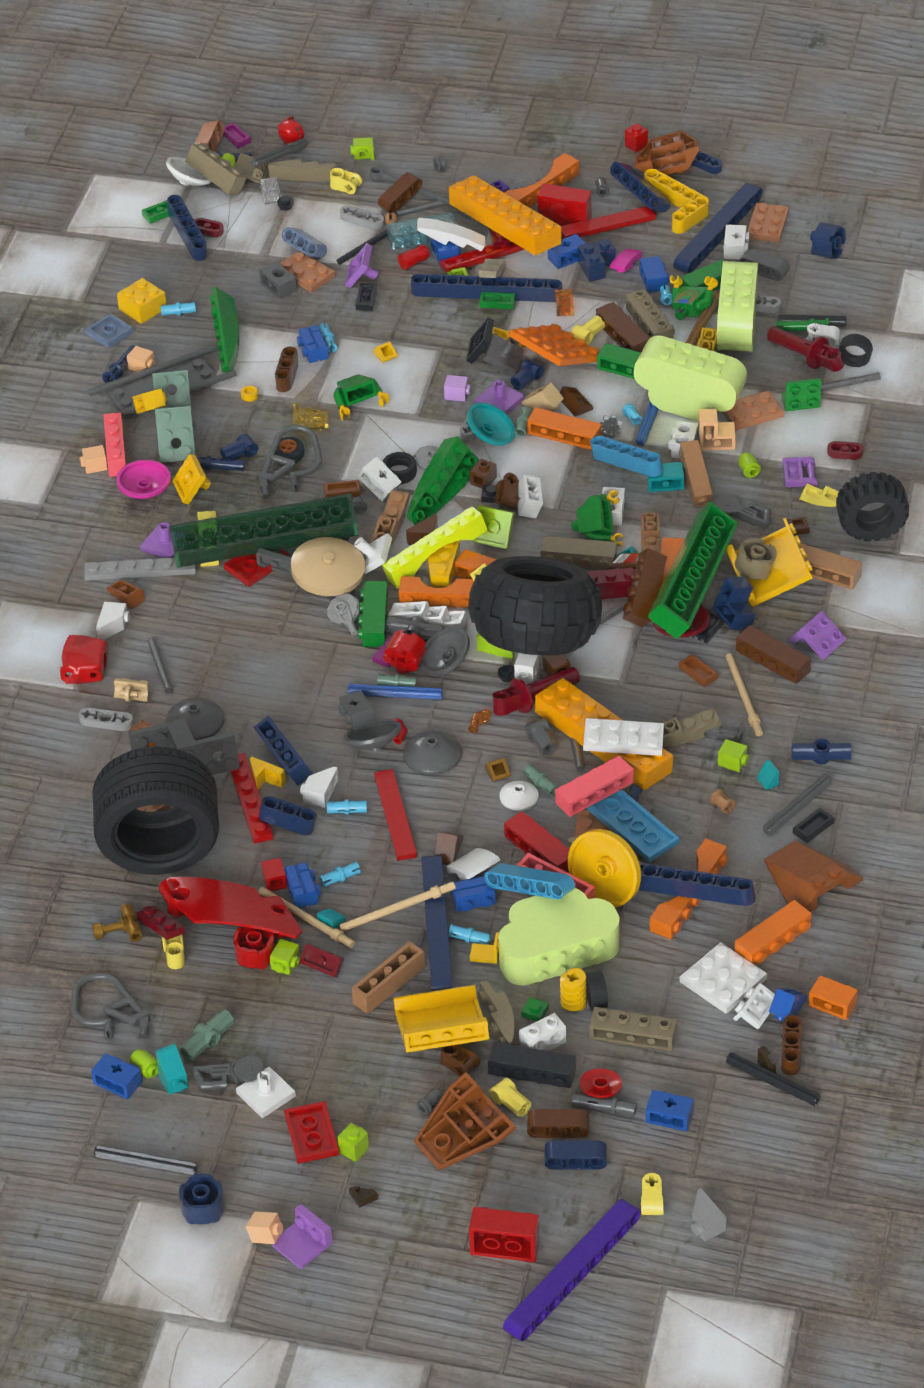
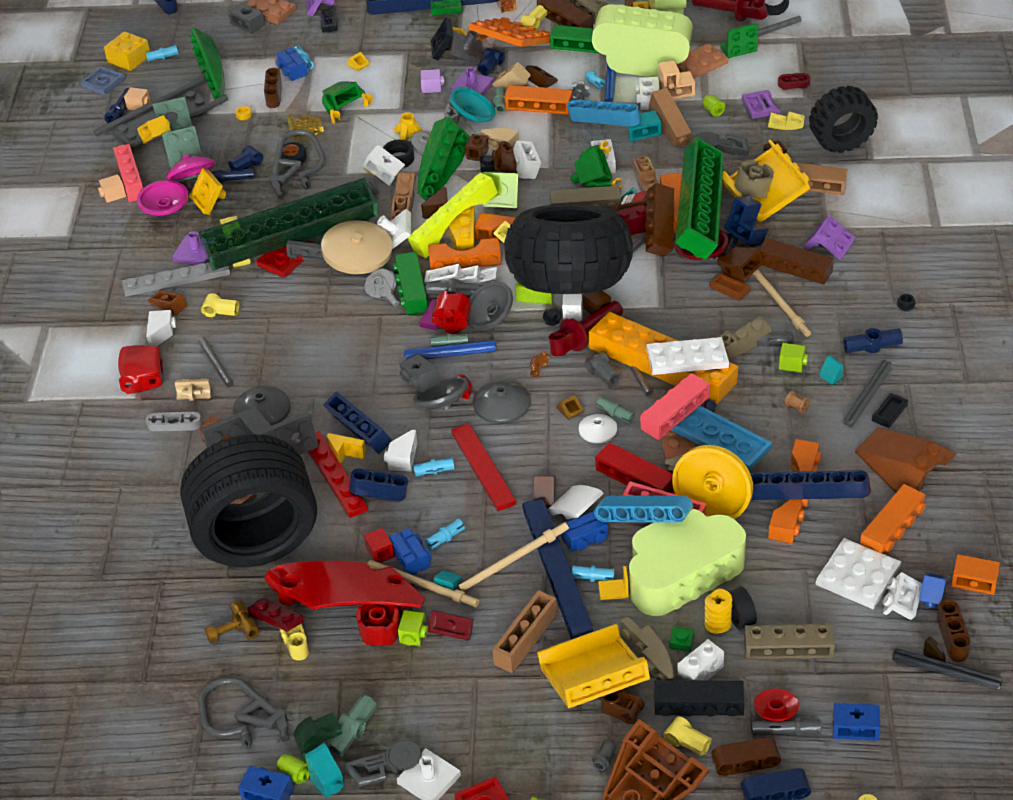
camera: 10 degrees left, 0 degrees up
dark orange tile [323,480,361,500] -> none
none -> dark pink dish [166,154,216,181]
none -> light yellow piece [201,293,240,317]
none -> clear green brick [294,712,342,761]
none -> yellow rock [393,112,423,141]
none -> tan slope [480,127,519,150]
none -> reddish brown torso [717,247,764,282]
none -> black plate [897,294,916,311]

